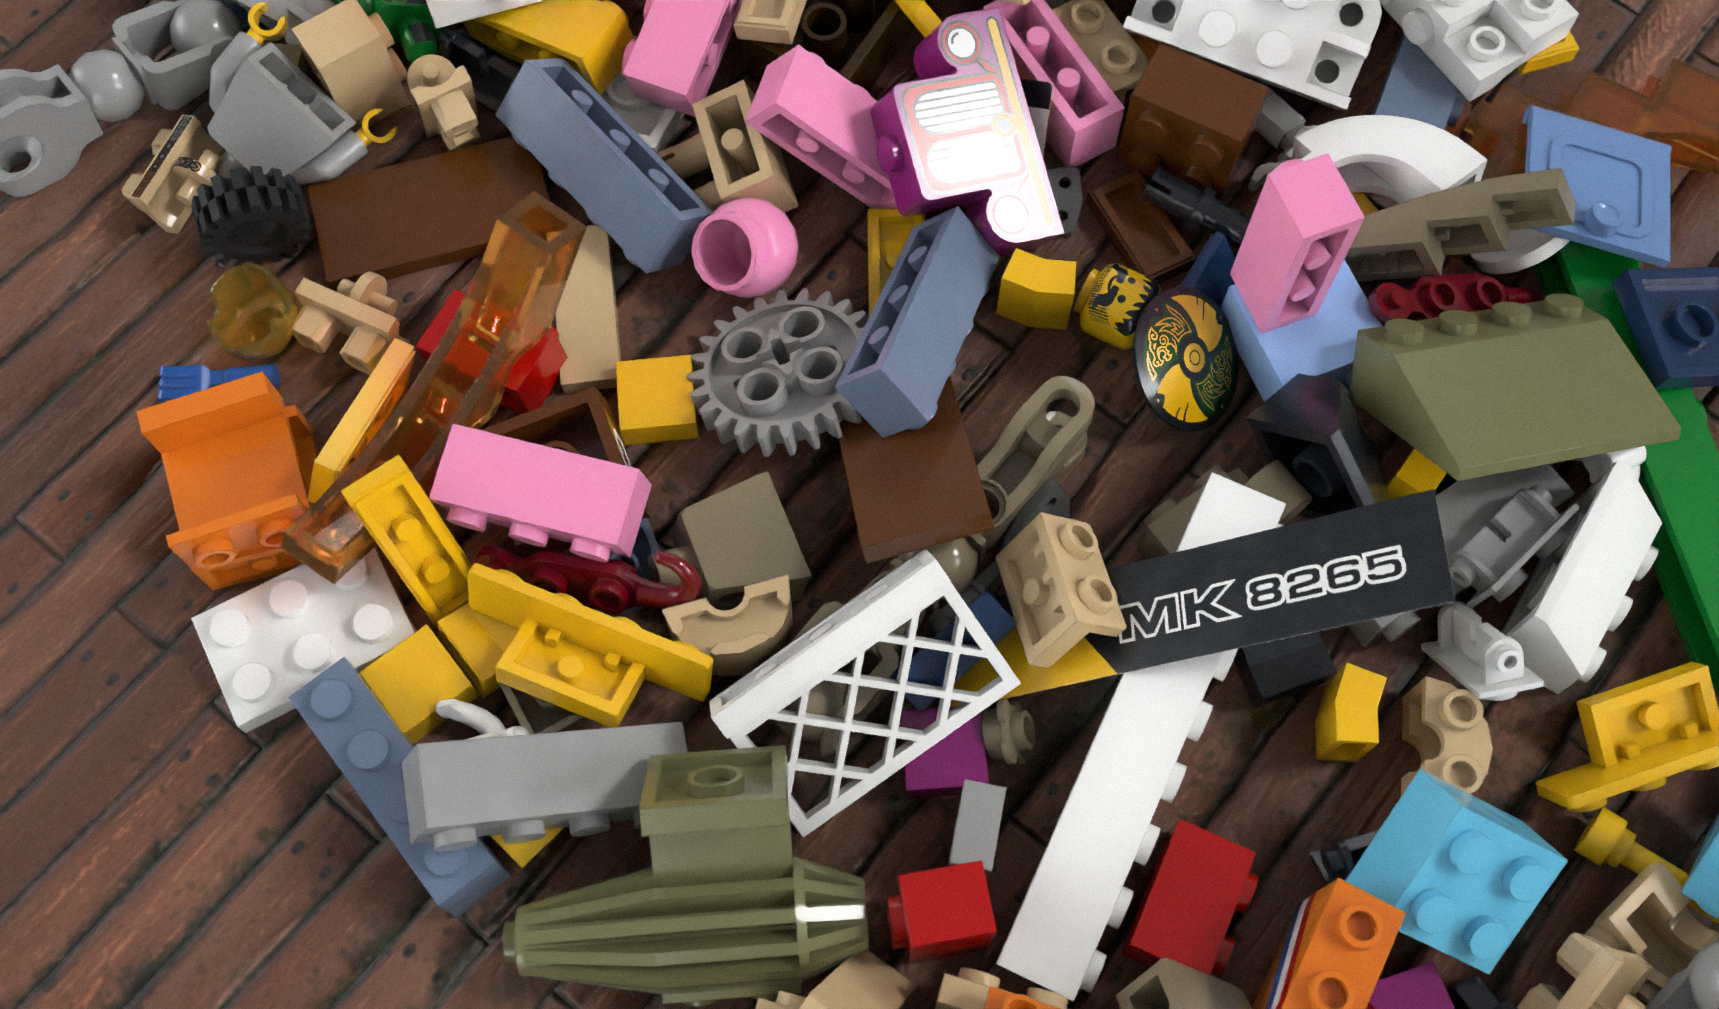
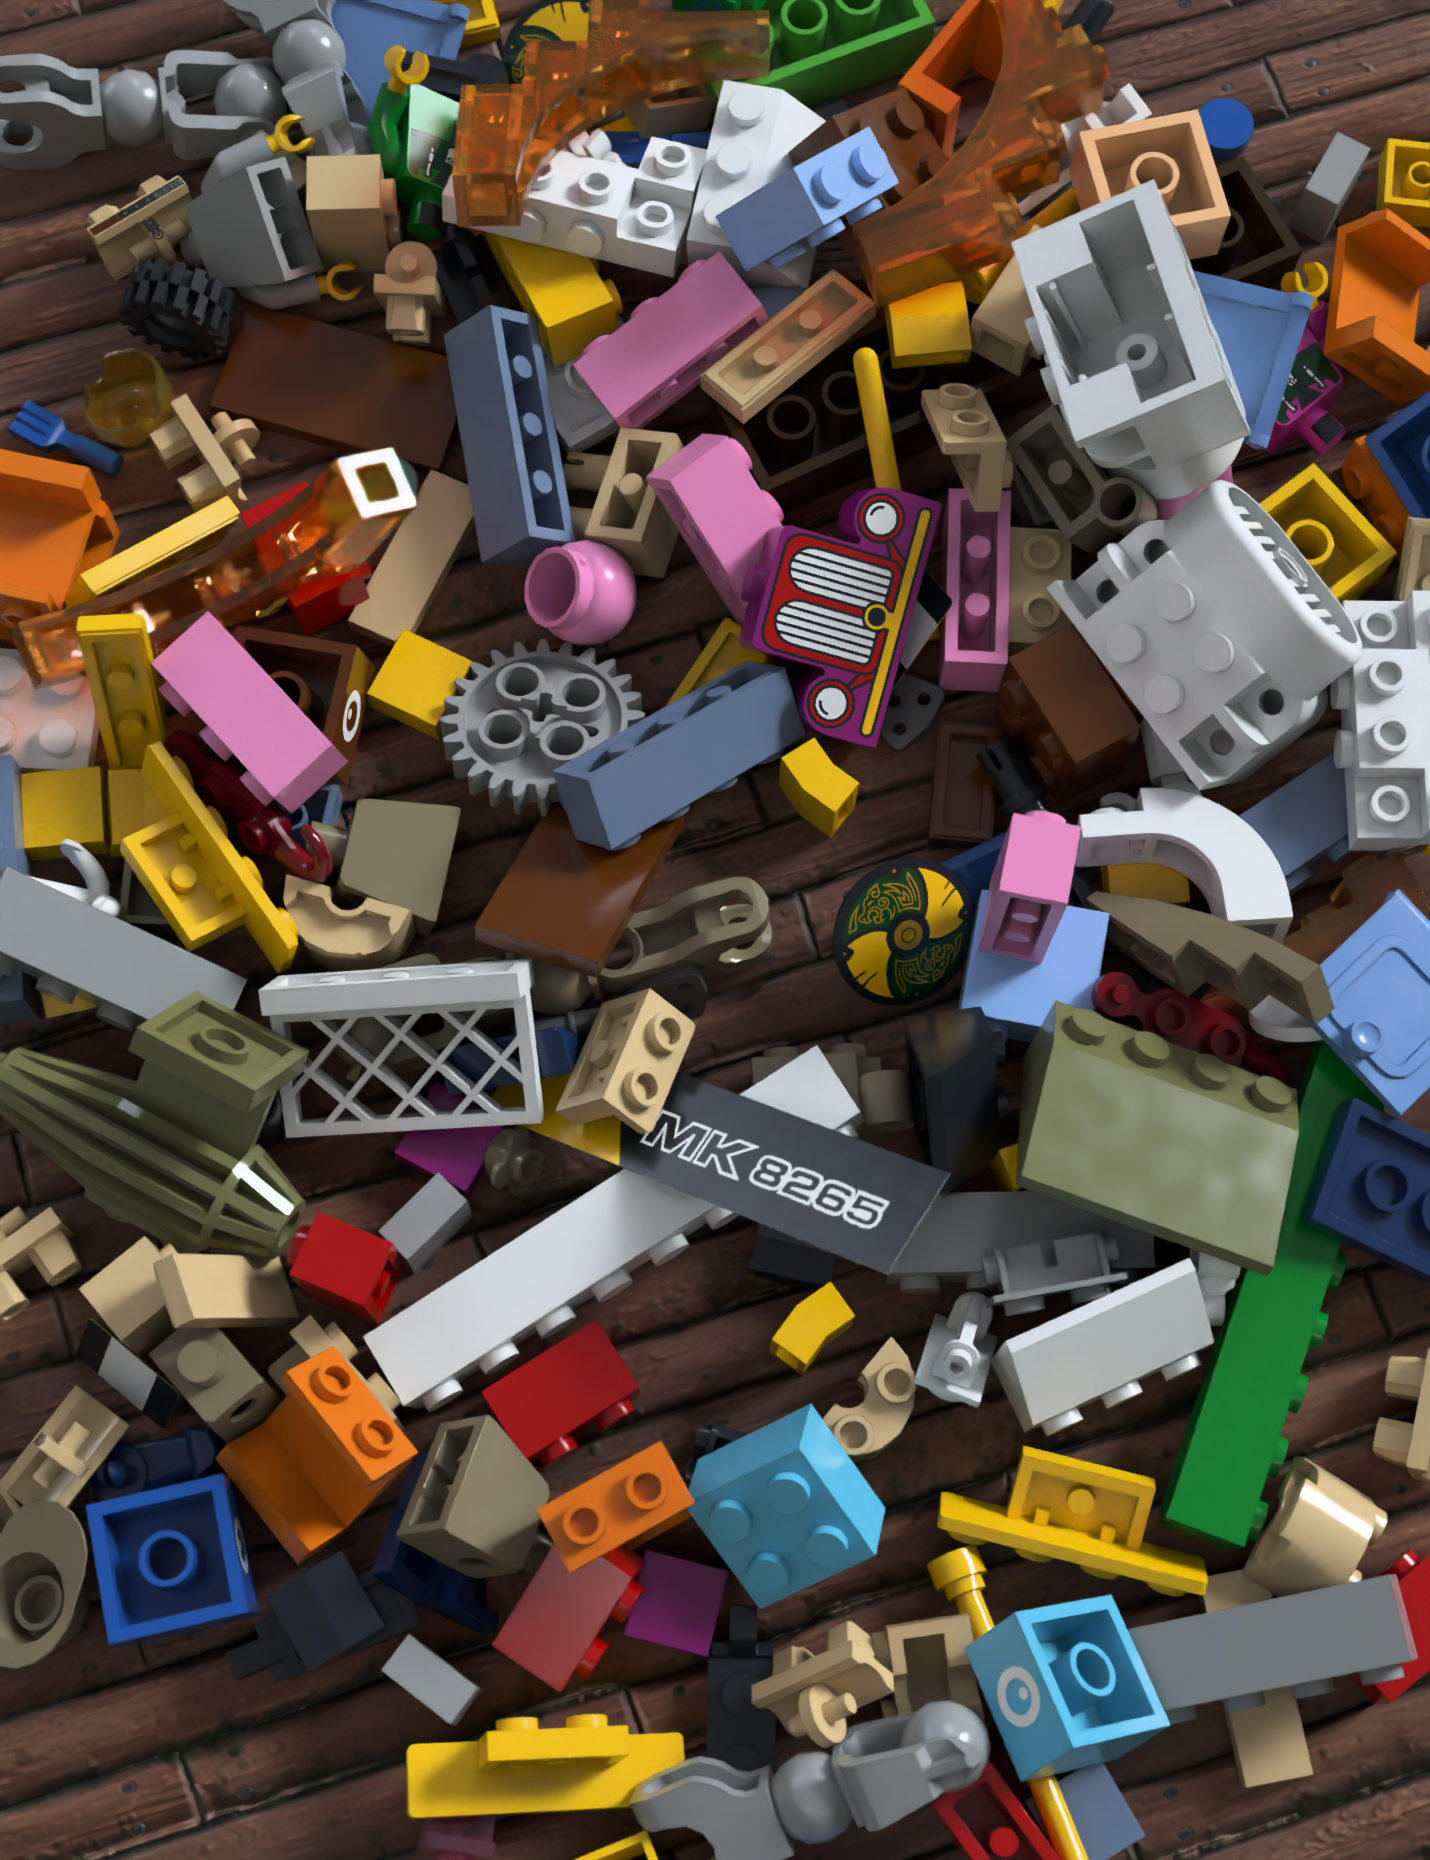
camera: 30 degrees right, 5 degrees up
yellow head [1074,263,1161,350] -> none

